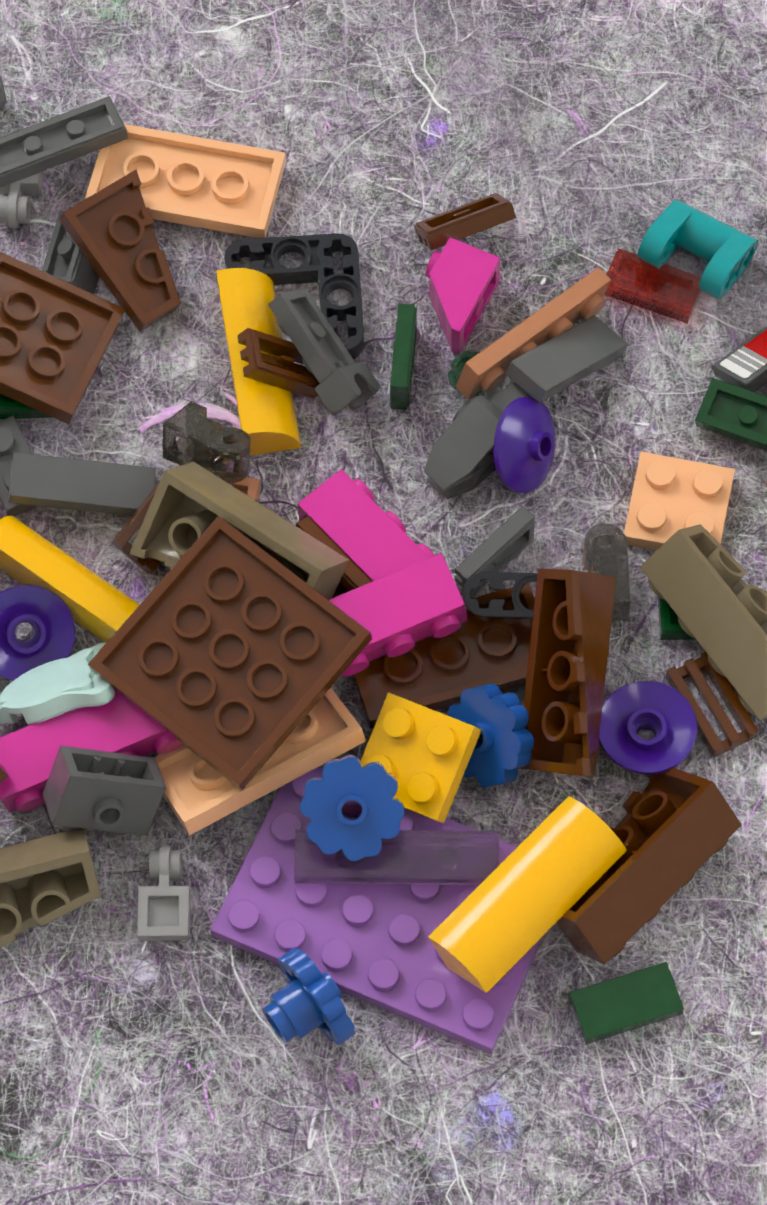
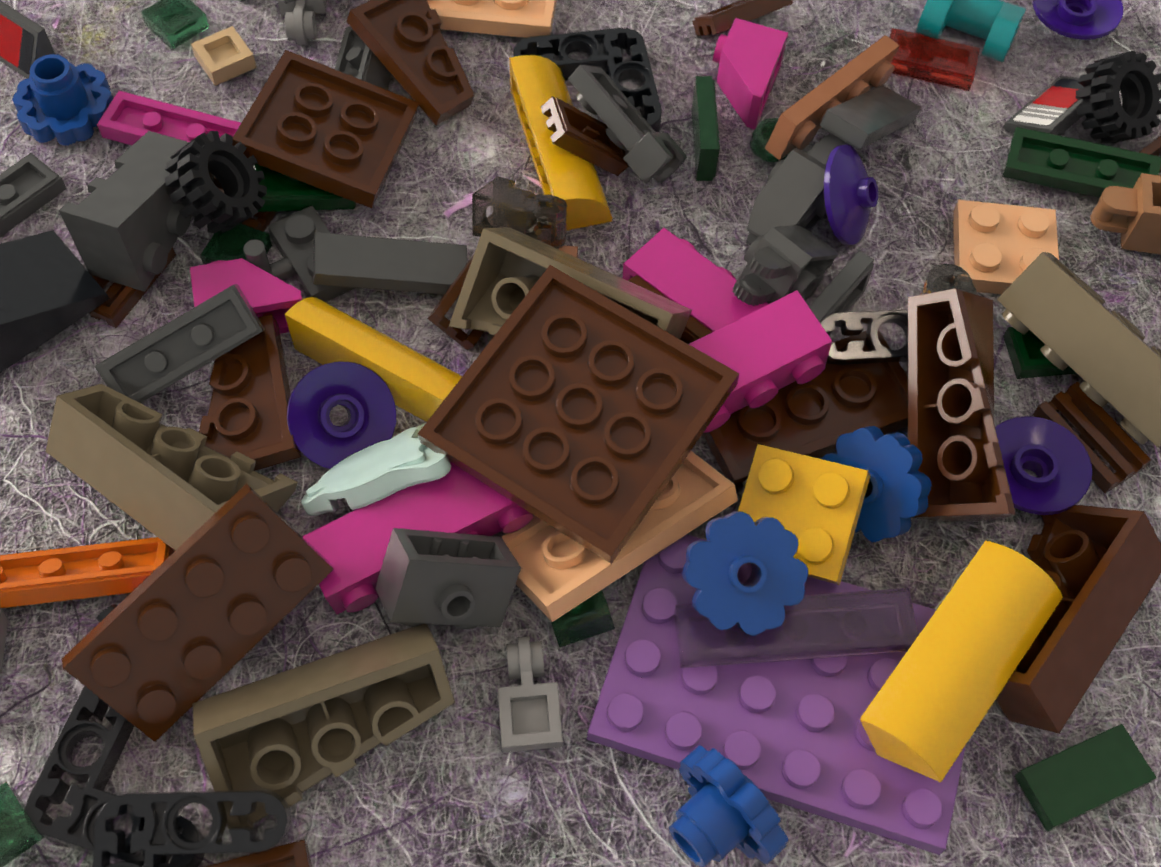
camera: 10 degrees left, 5 degrees down
none -> clear green plate [551,590,615,647]
none -> dark grey hinge [732,225,838,306]

